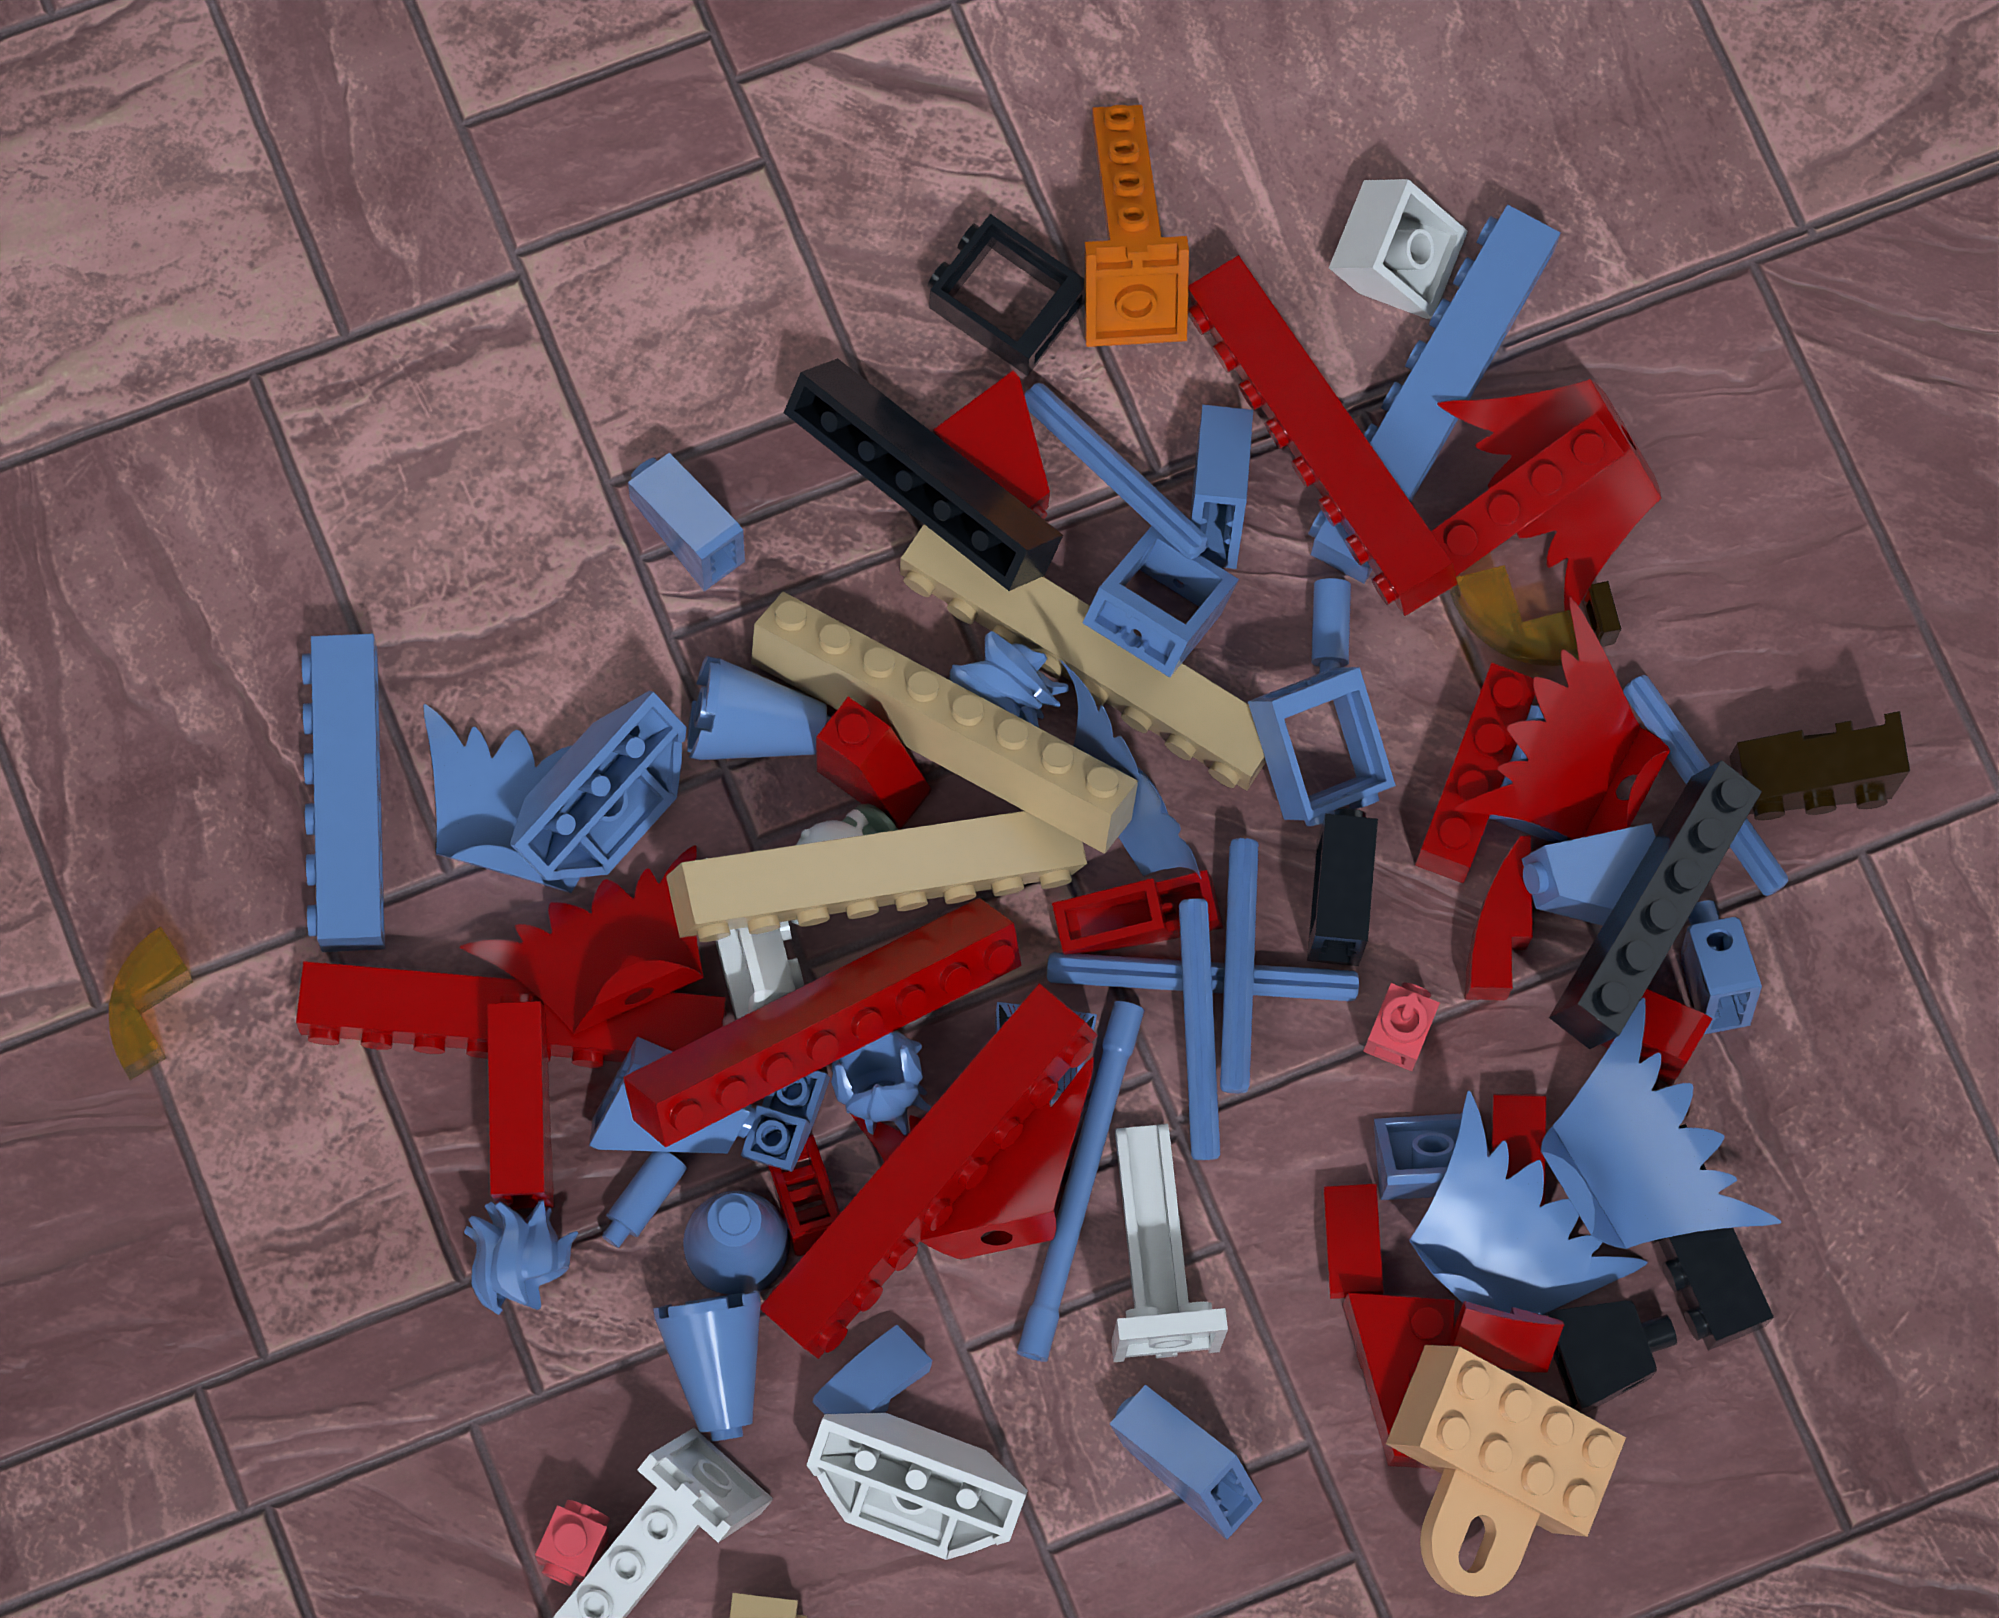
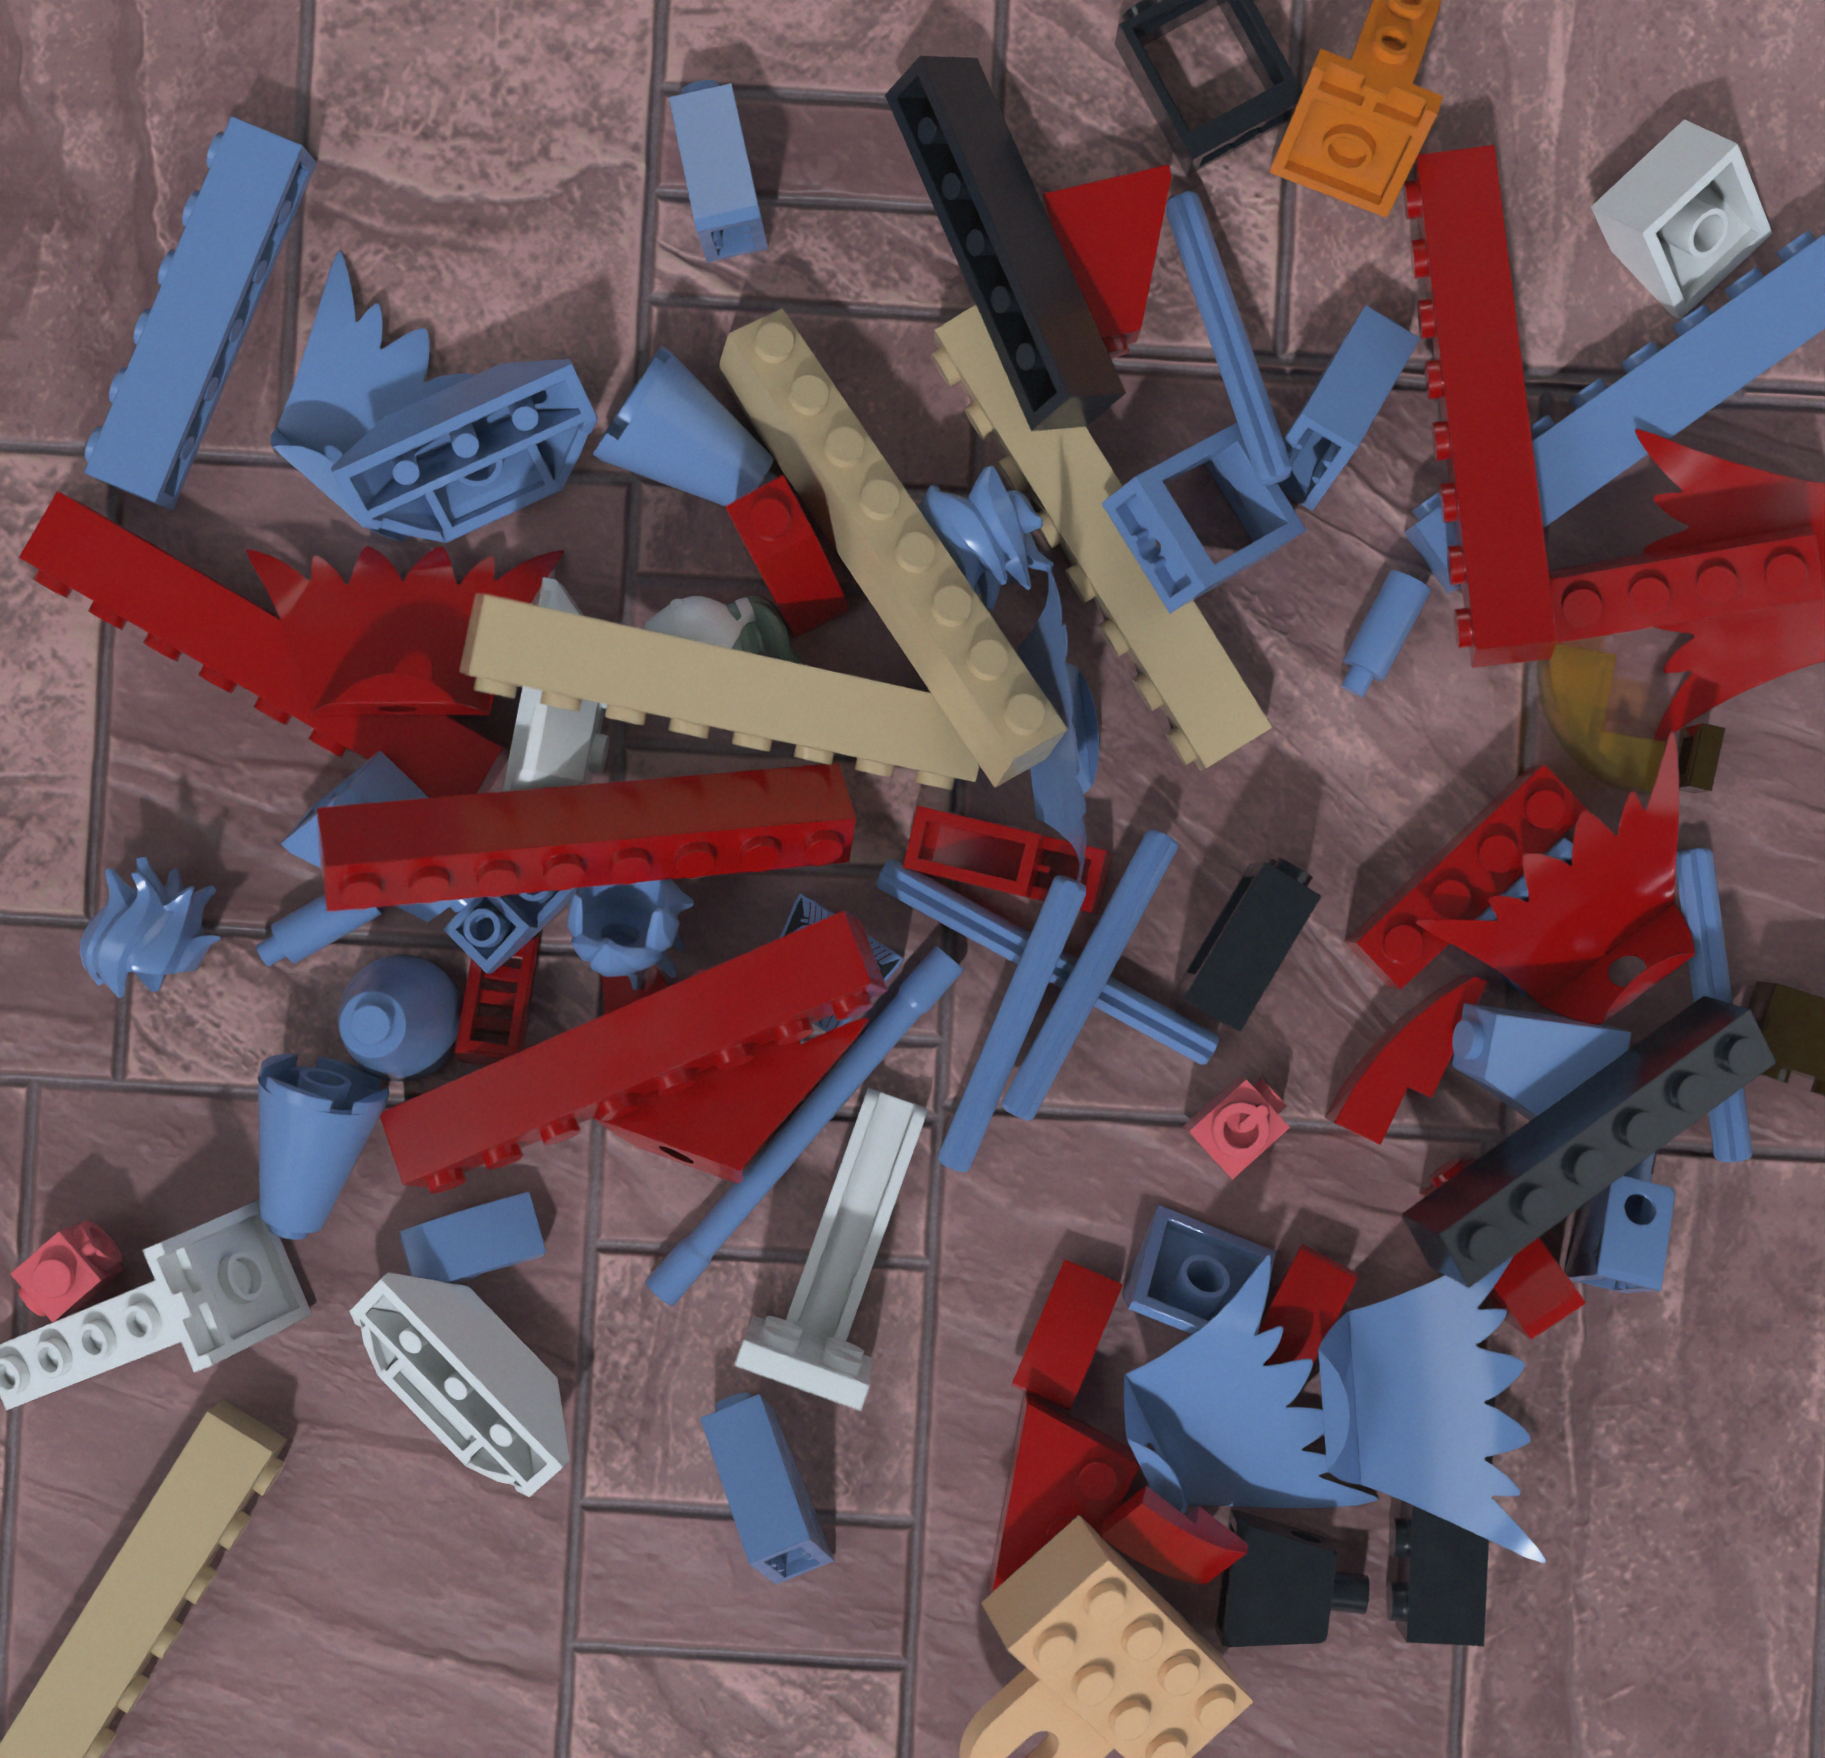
camera: 30 degrees right, 15 degrees up
red slope [487,994,554,1210] -> none
medium blue window [1248,667,1396,826] -> none

